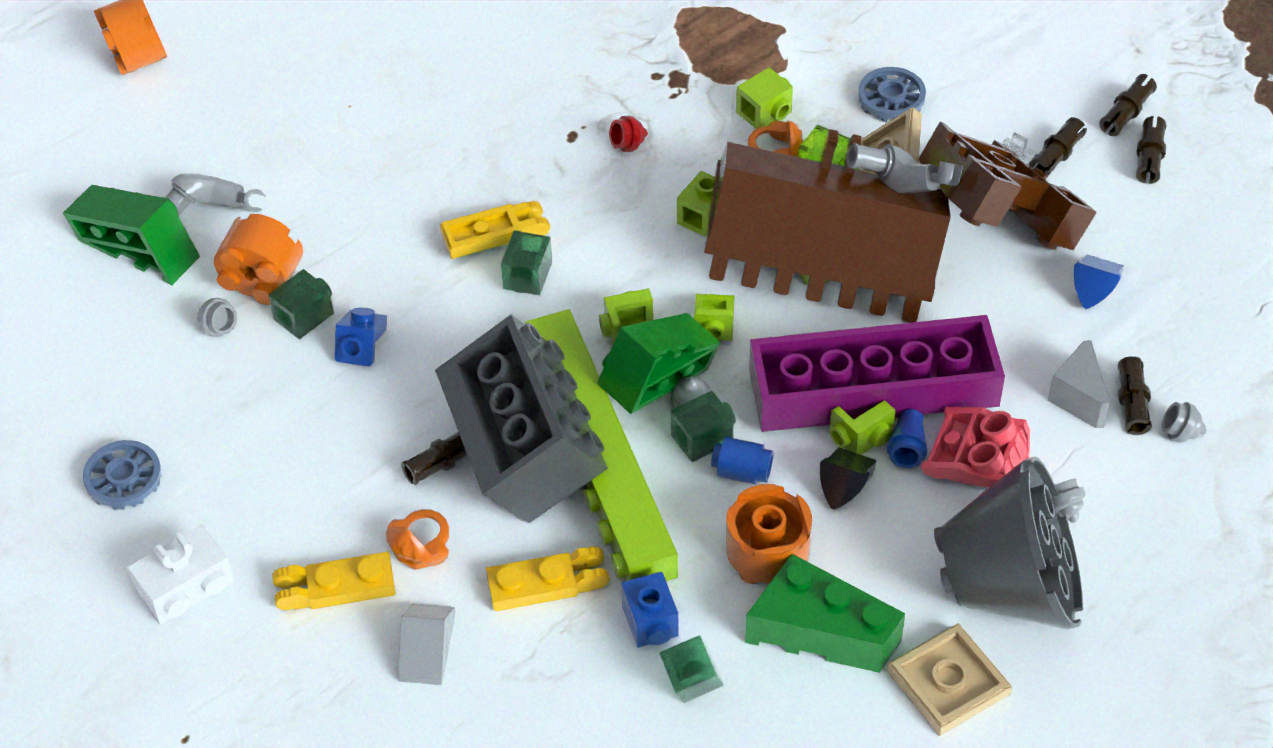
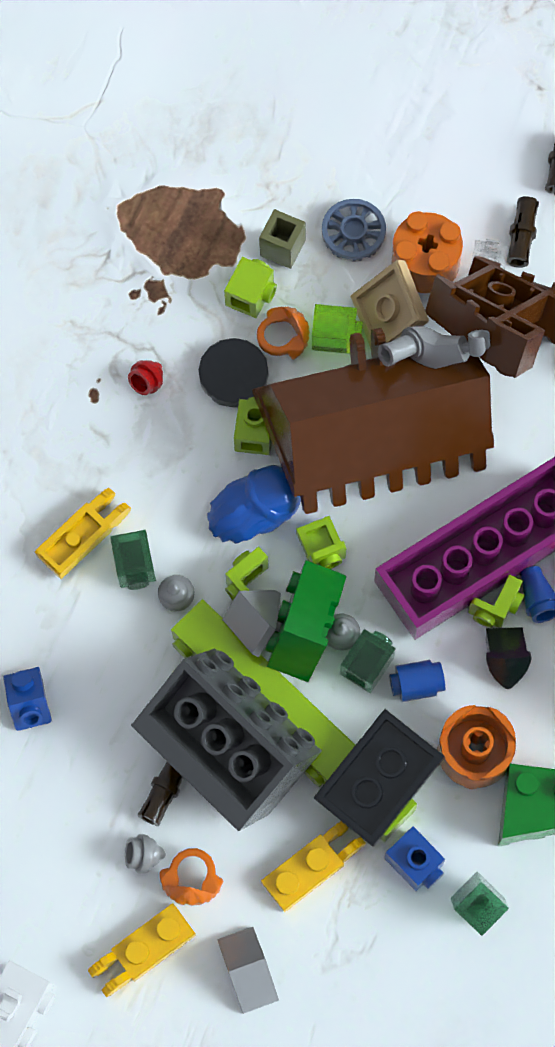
camera: 25 degrees left, 20 degrees up
none -> light grey plate [125,834,166,873]
none -> light grey plate [158,575,194,611]
none -> black tile [198,338,269,407]
none -> blue hair [207,465,301,544]
none -> light grey slope [222,590,281,657]
none -> olive brick [259,209,306,269]
none -> black tile [313,709,445,847]
none -> orange brick [391,211,463,293]

